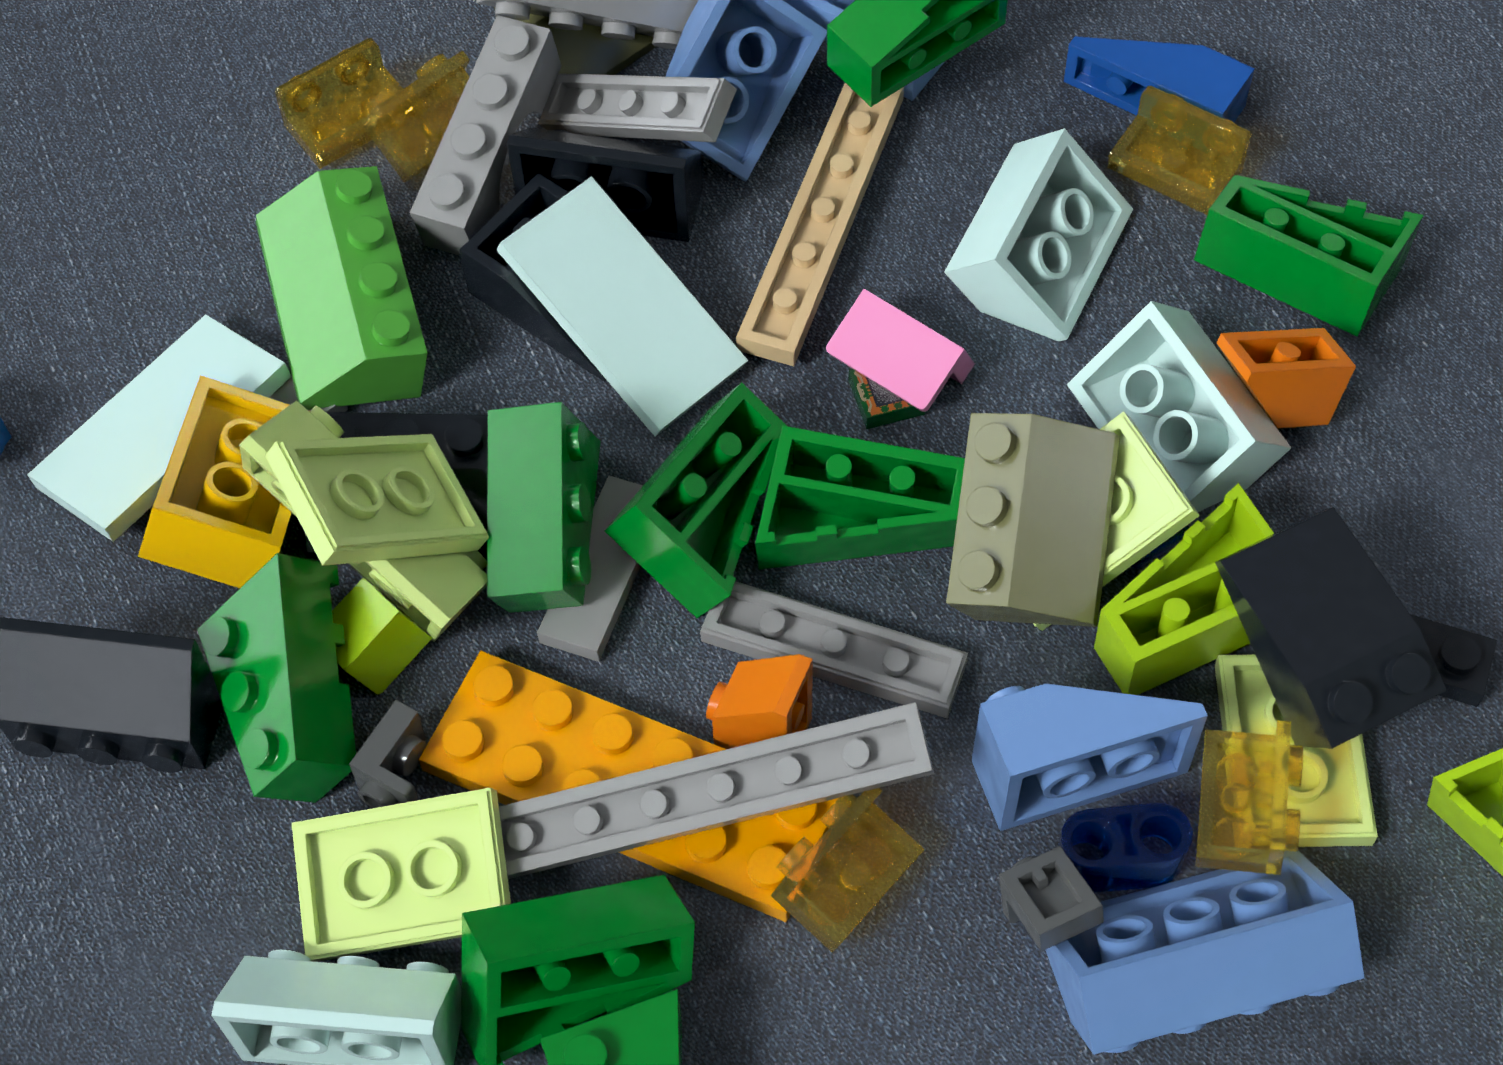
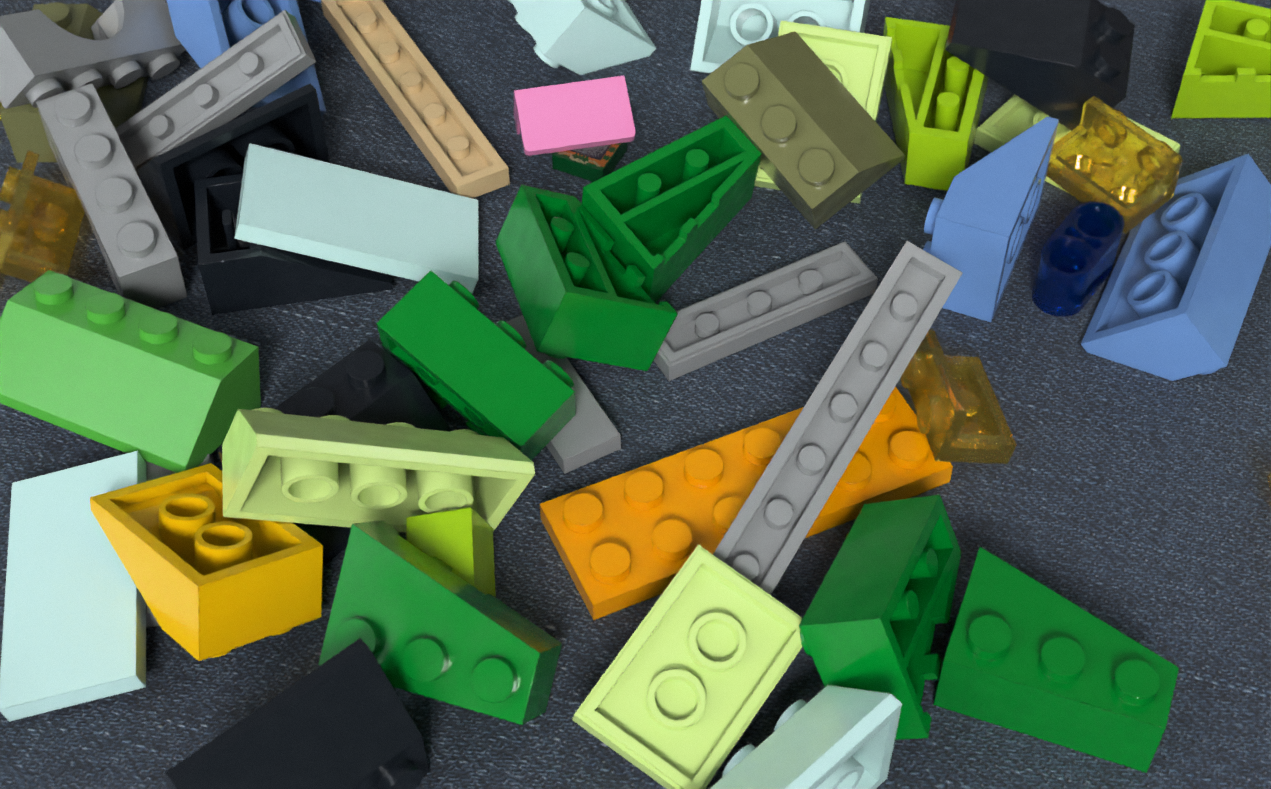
camera: 50 degrees left, 10 degrees down
yellowish green tile [265,434,489,566] -> none
dark grey bracket [349,700,426,808] -> none
orange slope [706,654,813,749] -> none
dark grey bracket [999,846,1104,951] -> none

